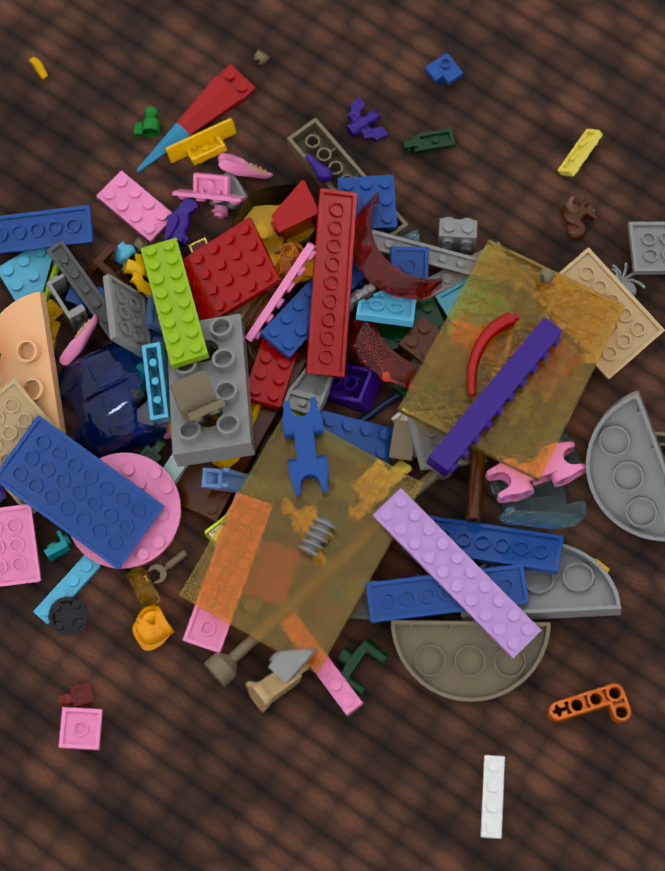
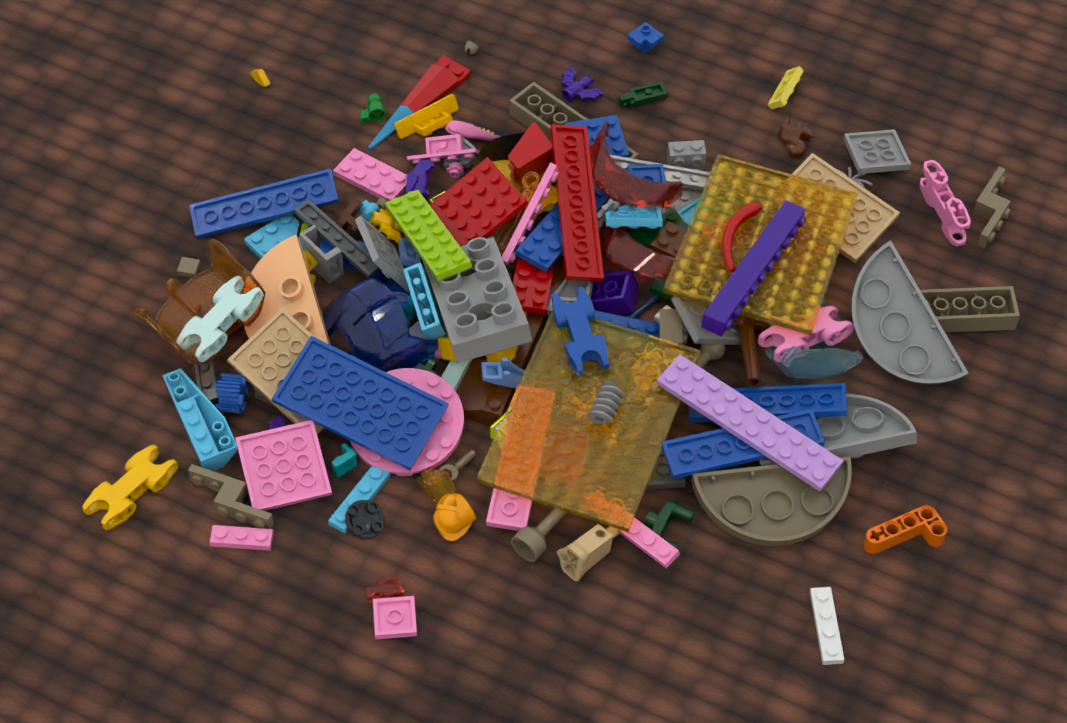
camera: 10 degrees left, 20 degrees down
bright pink animal [59,314,98,365] -> none
dark tan bracket [170,370,226,423] -> none
light grey slope [268,647,318,683] -> none
dark purple piece [305,154,333,183] -> none
dark tan hinge [539,268,556,284] -> none

